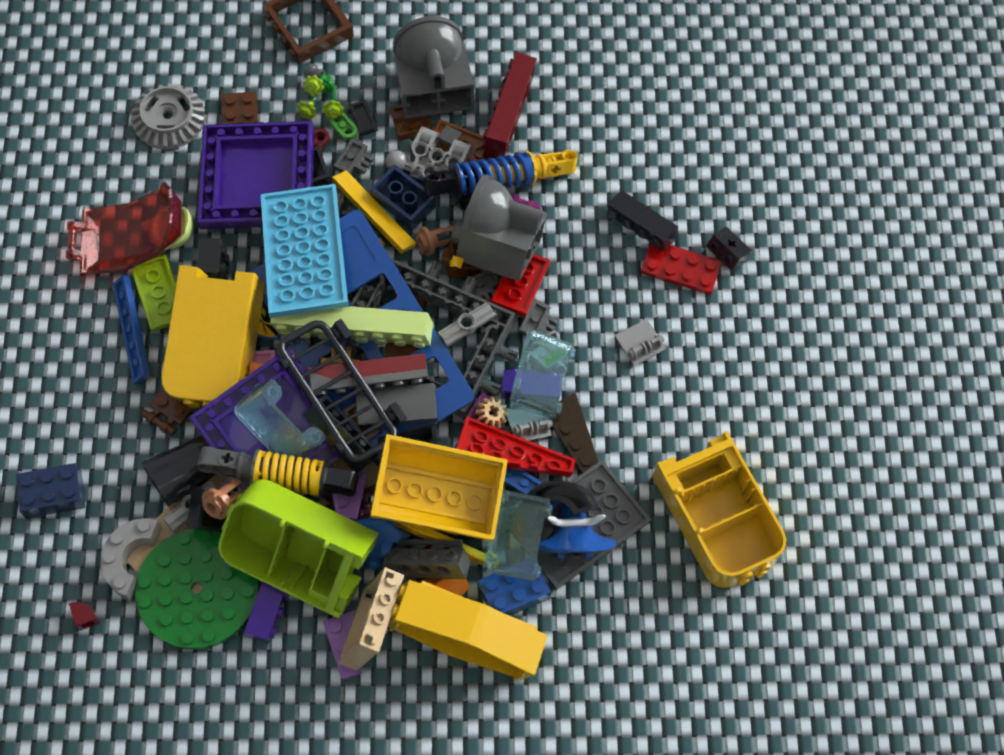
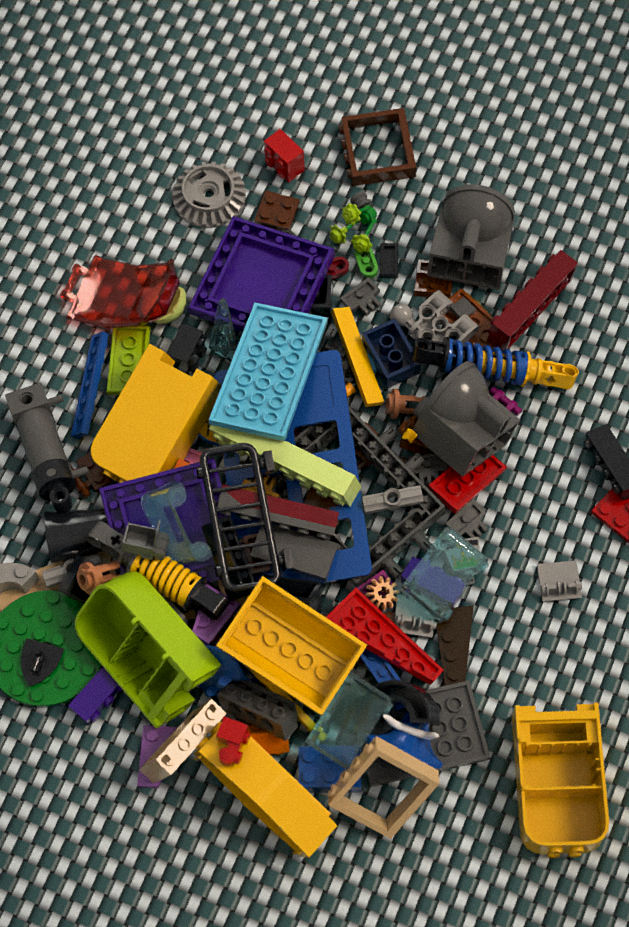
camera: 30 degrees right, 0 degrees up
none -> dark grey piece [5,382,89,513]
none -> black shield [21,638,64,687]
none -> dark grey piece [121,520,170,560]
none -> clear light blue wing [209,298,238,362]
none -> red brick [216,717,251,766]
none -> red brick [264,129,305,183]
none -> tan window [327,736,440,839]

